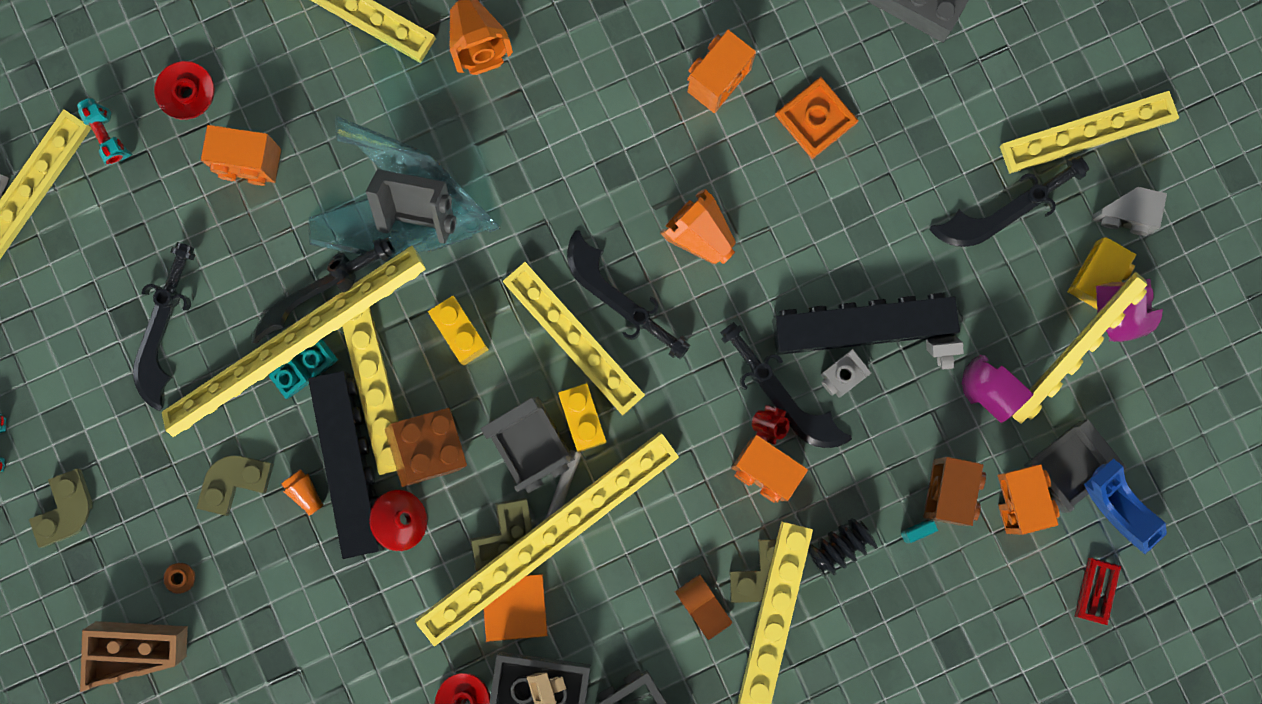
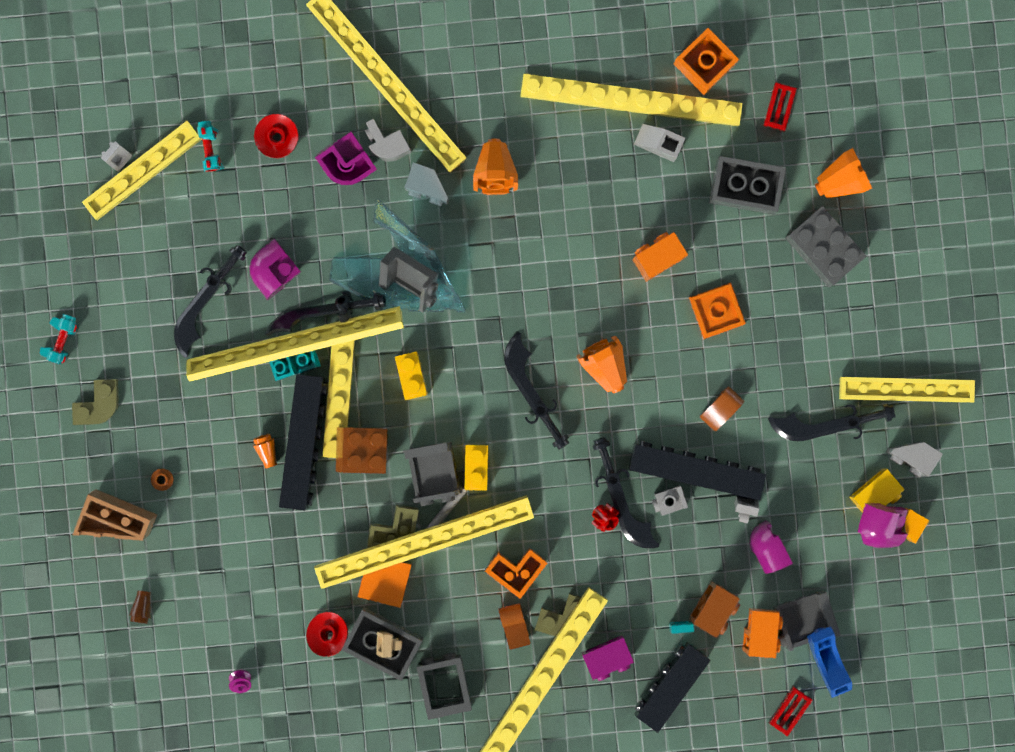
camera: 20 degrees right, 5 degrees up
olive plate [196,456,274,516] -> none
orange brick [201,125,281,186] -> none
red dish [369,490,427,551] -> none
light yellow plate [503,262,645,416] -> none
orange brick [731,435,808,503] -> none
black piece [808,518,878,579] -> none
light yellow plate [1012,272,1147,424] -> none
none -> magenta brick [249,238,301,300]
none -> magenta brick [315,131,377,185]
none -> light grey brick [365,119,411,161]
none -> light grey slope [404,162,449,206]
none -> orange brick [485,547,548,599]
none -> magenta brick [581,635,634,681]
none -> black brick [634,642,711,733]
none -> dark orange panel [700,386,745,431]
none -> light orange brick [902,508,929,544]

